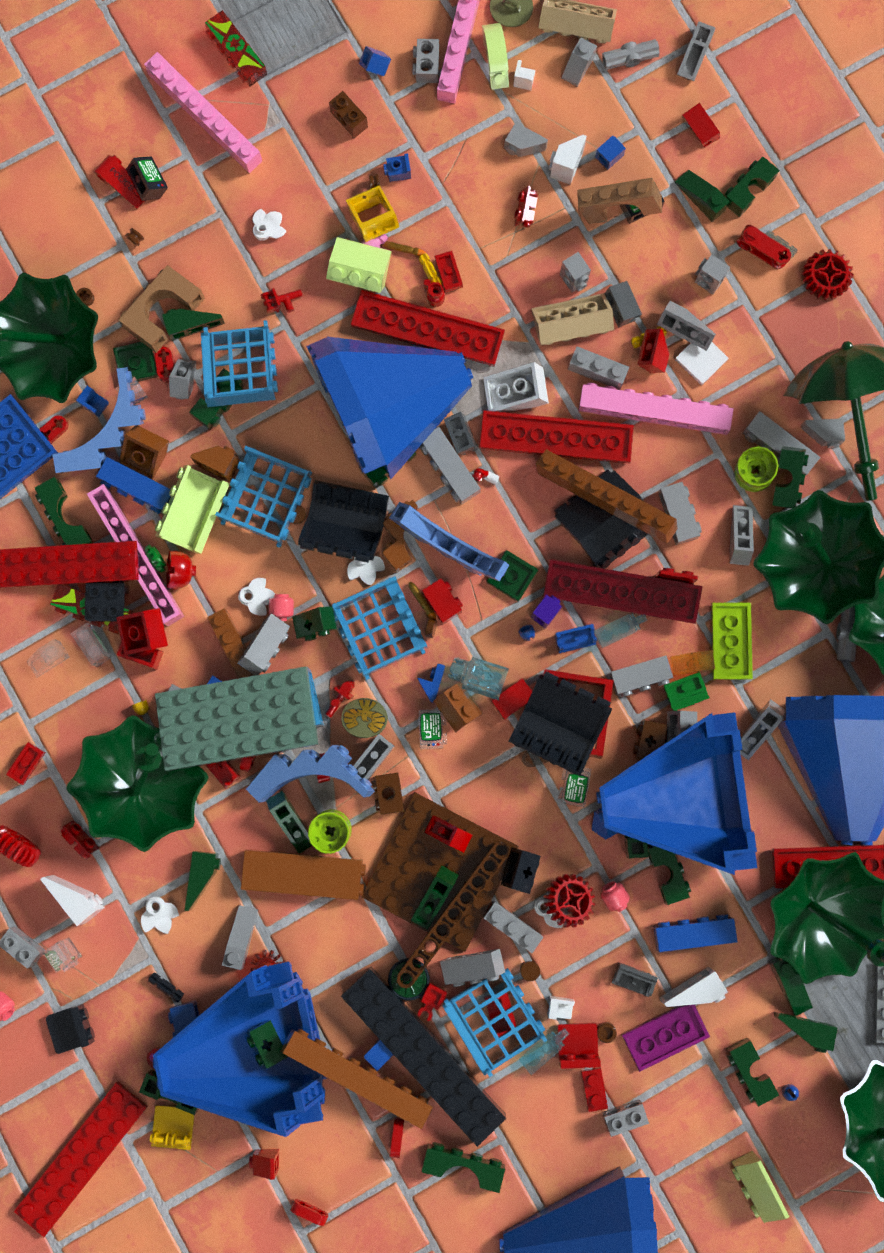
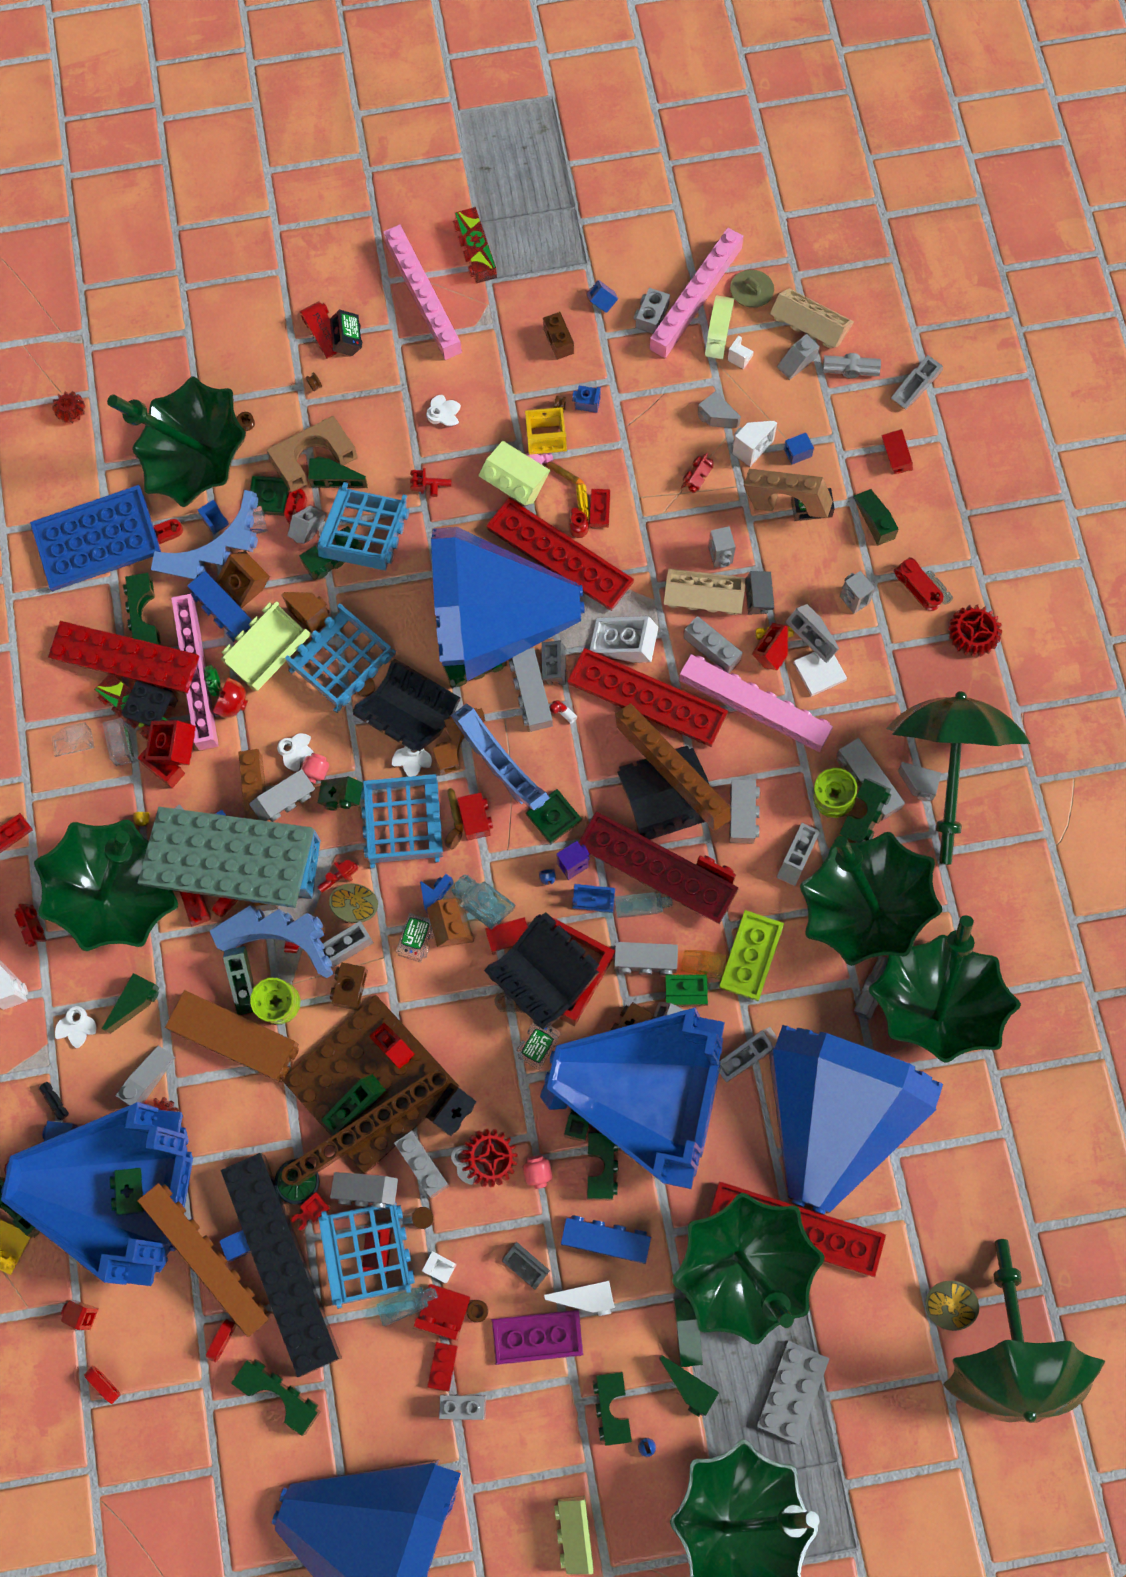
camera: 20 degrees right, 10 degrees down
dark green arch [724,156,780,217] -> none

